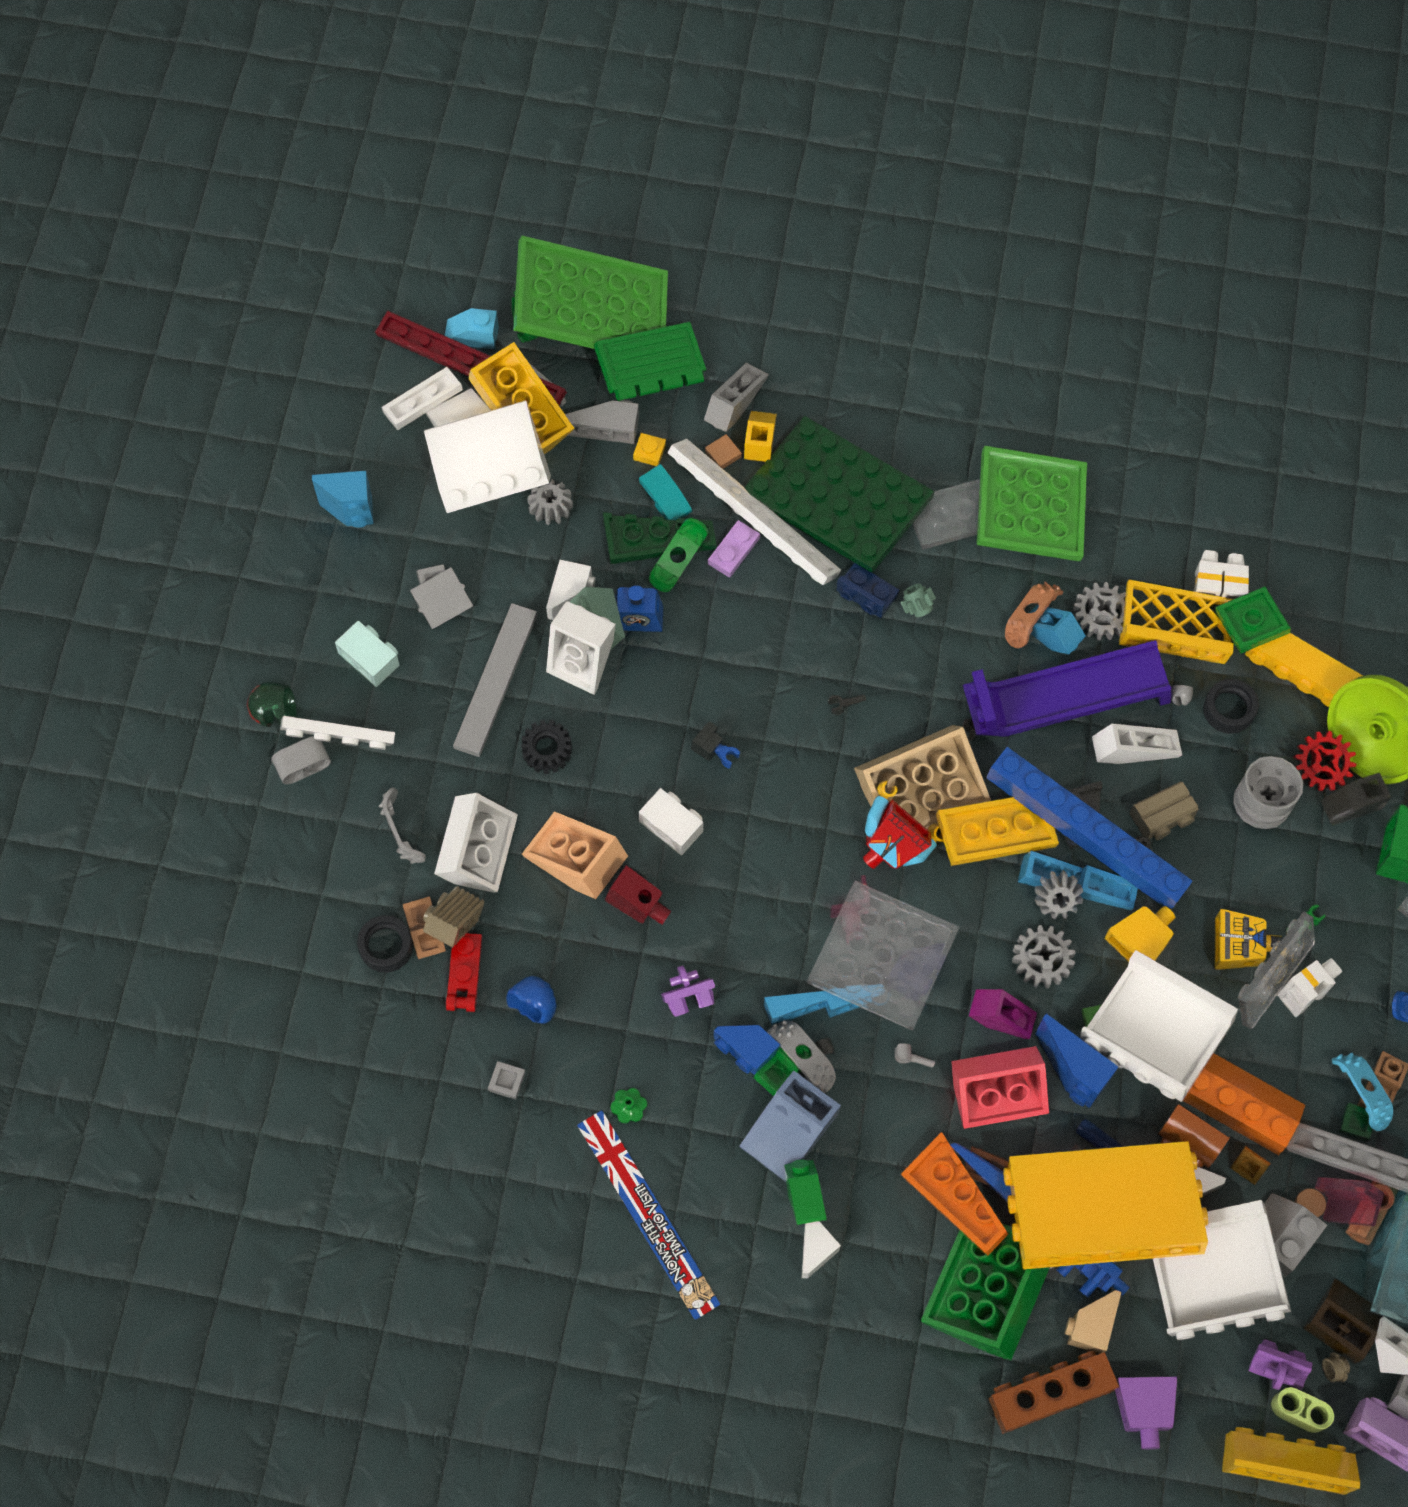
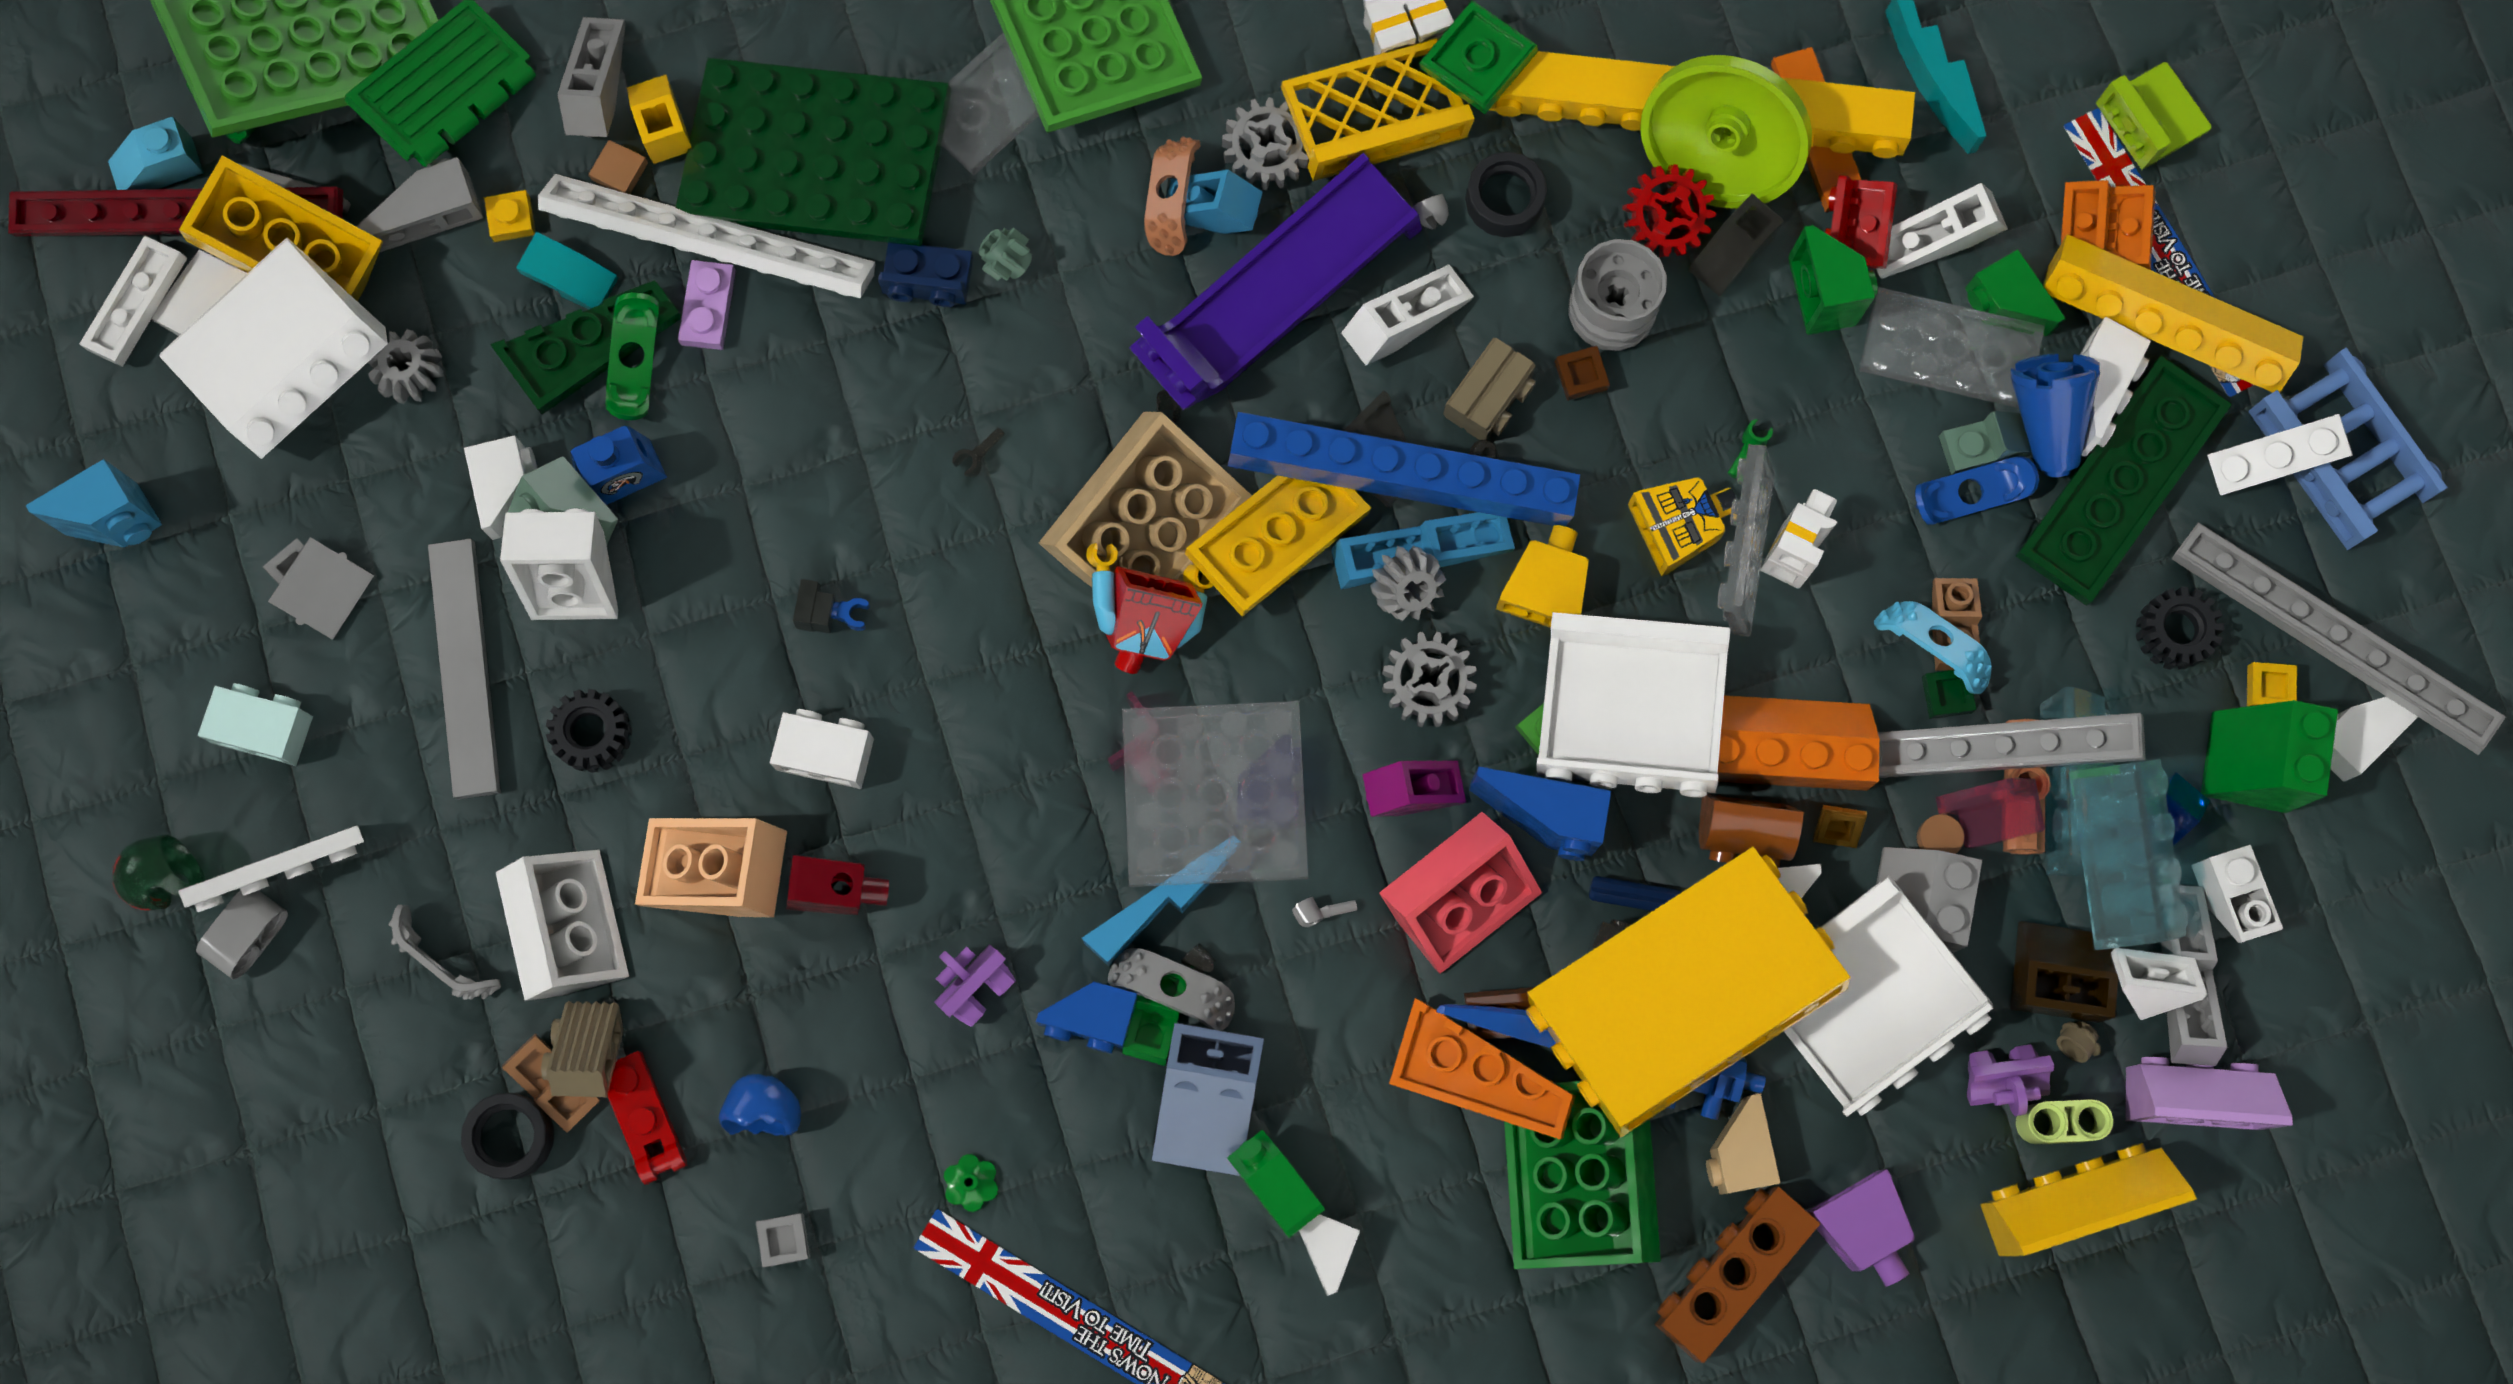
camera: 30 degrees left, 10 degrees up
none -> reddish brown plate [1555,346,1610,401]

